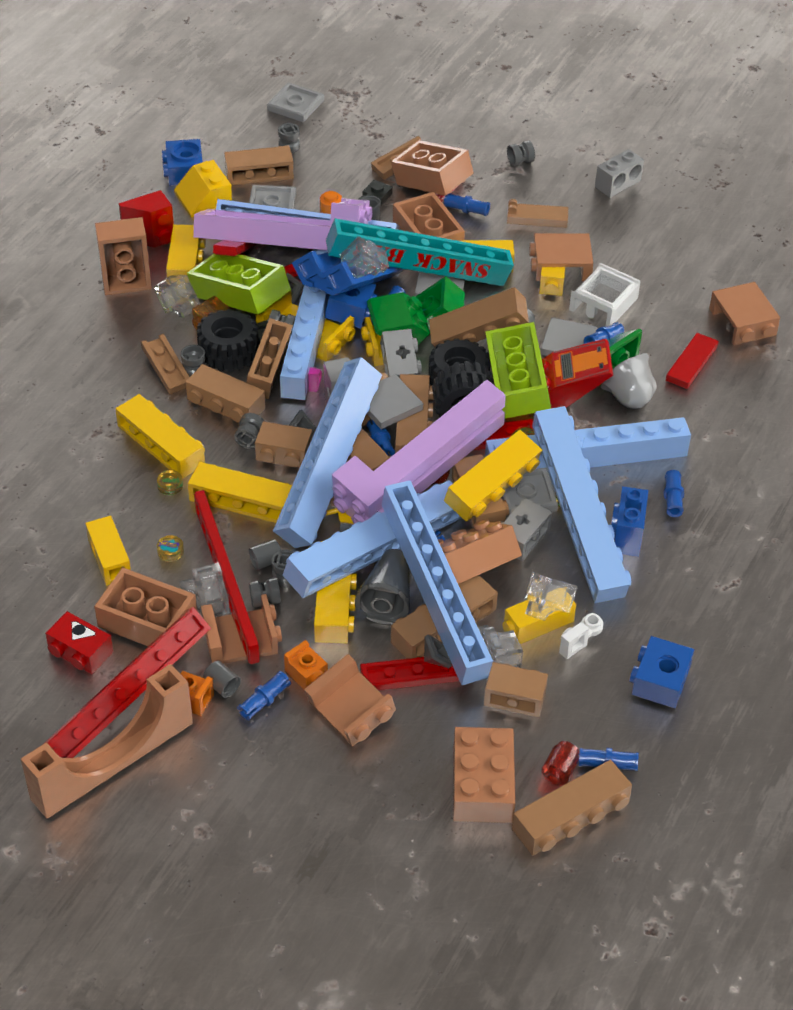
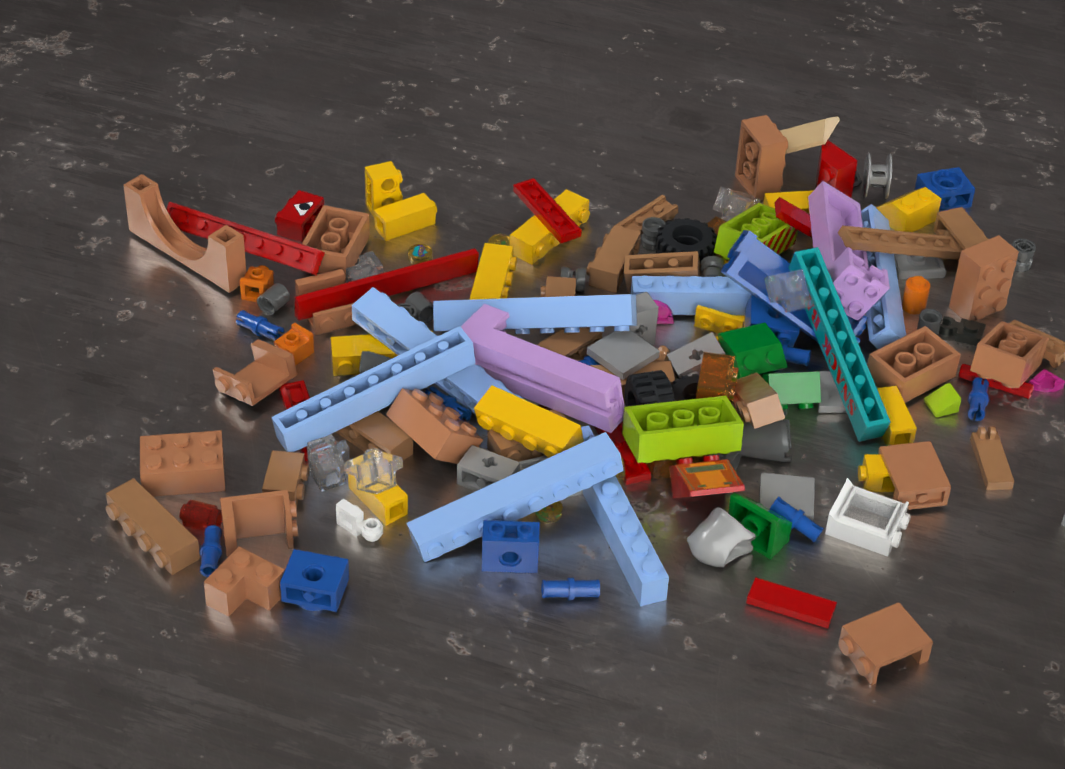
camera: 80 degrees right, 5 degrees down
none -> nougat brick [204,546,285,617]
none -> nougat panel [220,490,298,557]
none -> yellow brick [365,161,403,217]
none -> red tile [513,178,582,244]
none -> clear orange piece [696,352,739,401]
none -> tan slope [780,116,840,154]
none -> medium nougat plate [838,225,962,259]
none -> light grey piece [862,152,892,200]
none -> lime slope [924,383,961,418]
none -> nougat brick [949,235,1019,321]

